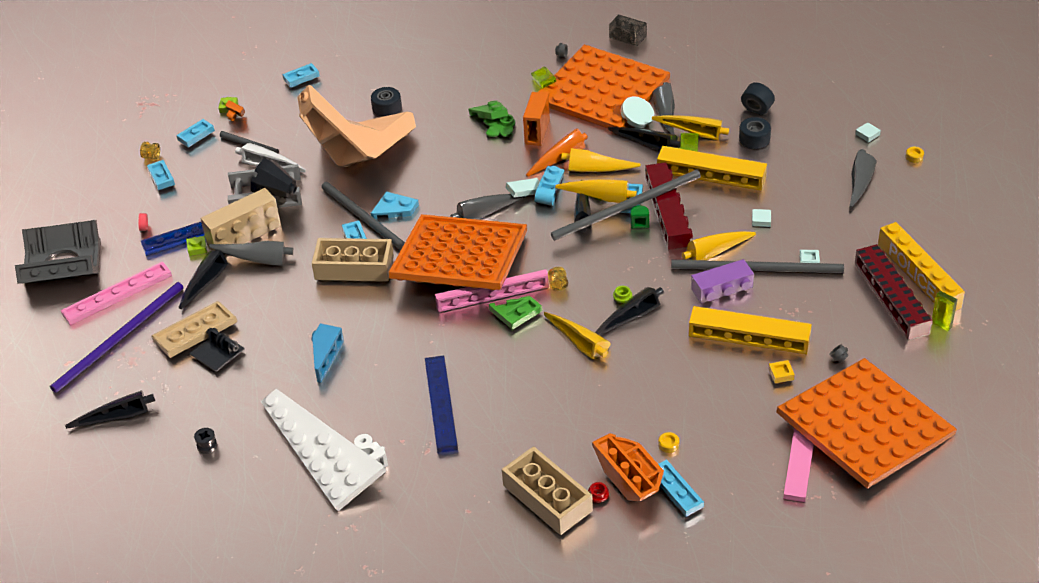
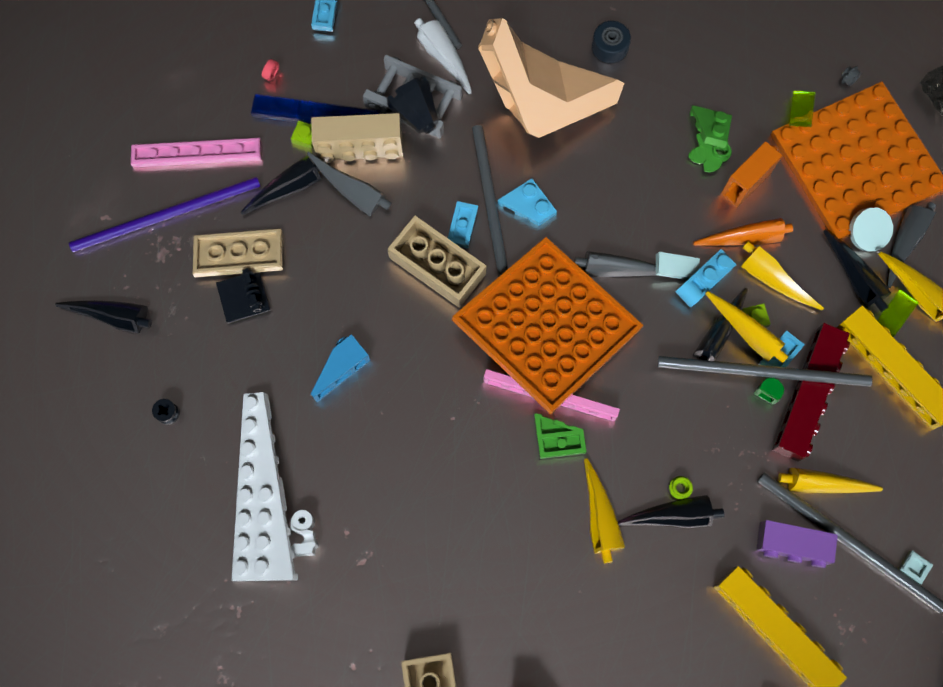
camera: 30 degrees right, 30 degrees up
dark grey panel [15,220,100,284] -> none
clear blue tile [425,355,458,453] -> none
clear yellow wheel [548,267,568,291] -> none
light aqua tile [752,209,771,227] -> none

